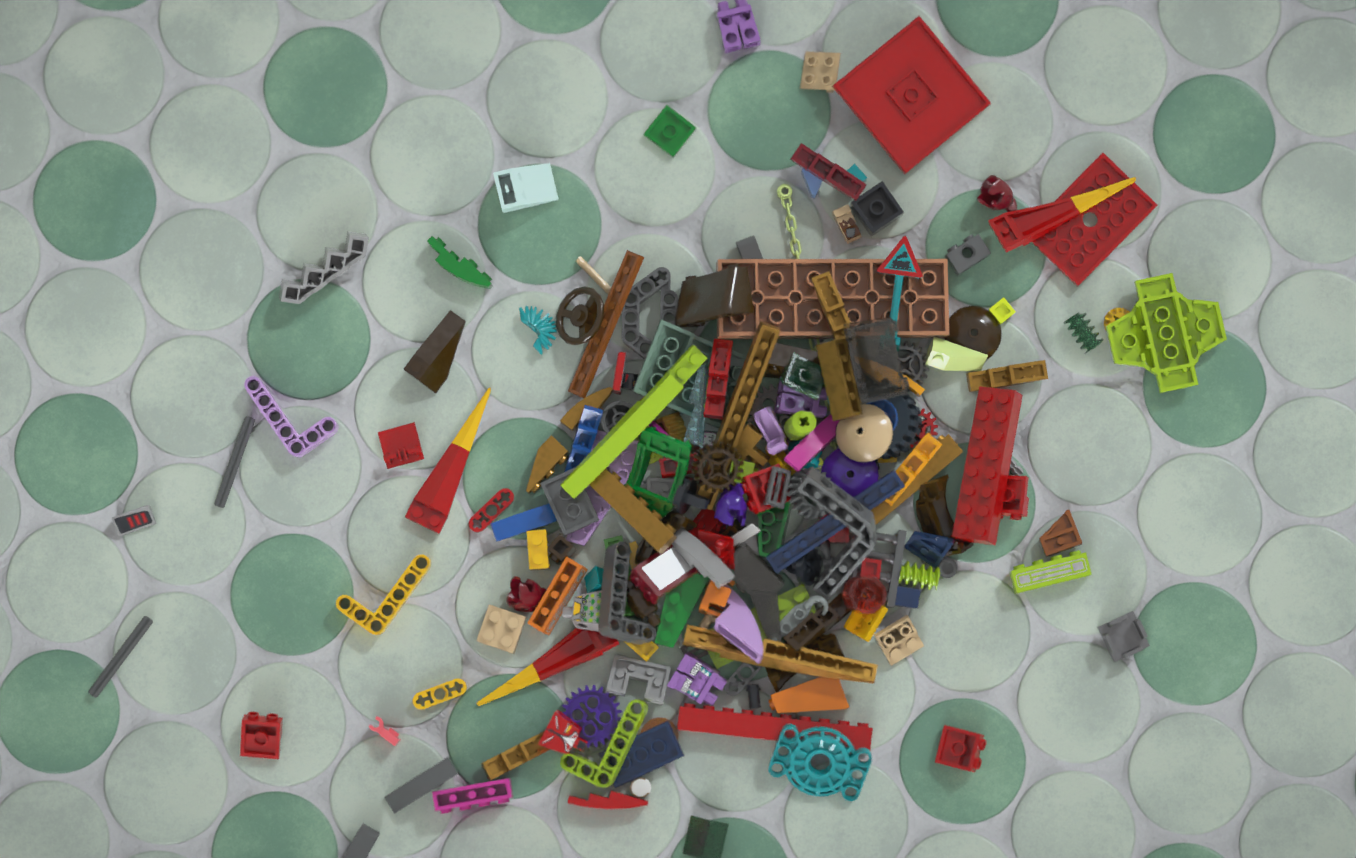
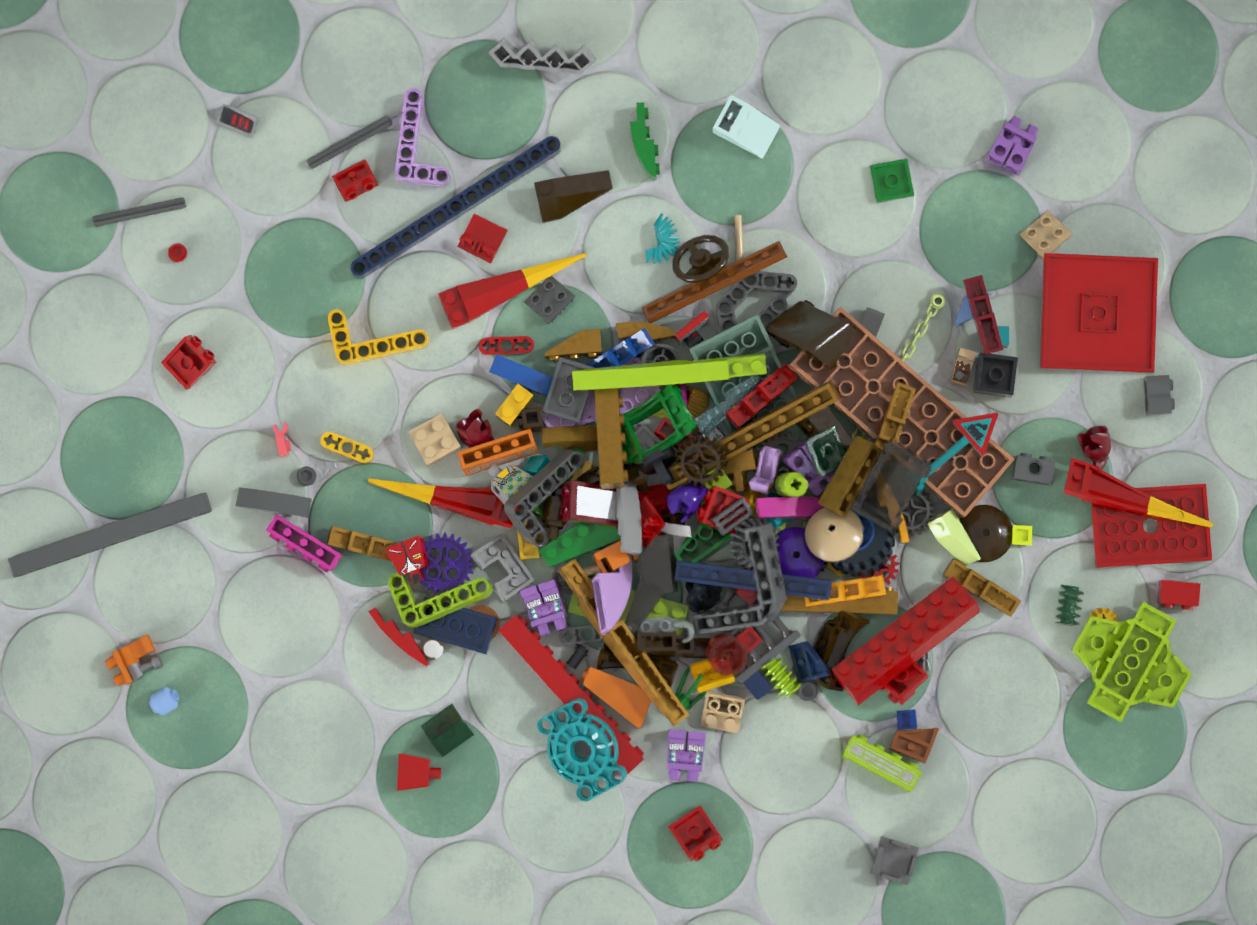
camera: 45 degrees right, 0 degrees up
none -> red plate [168,243,187,263]
none -> dark grey tile [297,466,317,486]
none -> red bracket [332,159,379,202]
none -> dark blue beam [350,136,561,279]
none -> dark grey hinge [525,276,575,324]
none -> pearl gold slope [541,426,598,452]
none -> medium lavender hips [667,729,706,782]
none -> green plant [675,668,709,711]
none -> clear blue tile [896,709,917,730]
none -> dark grey brick [1143,375,1175,416]
none -> red brick [1157,580,1201,610]

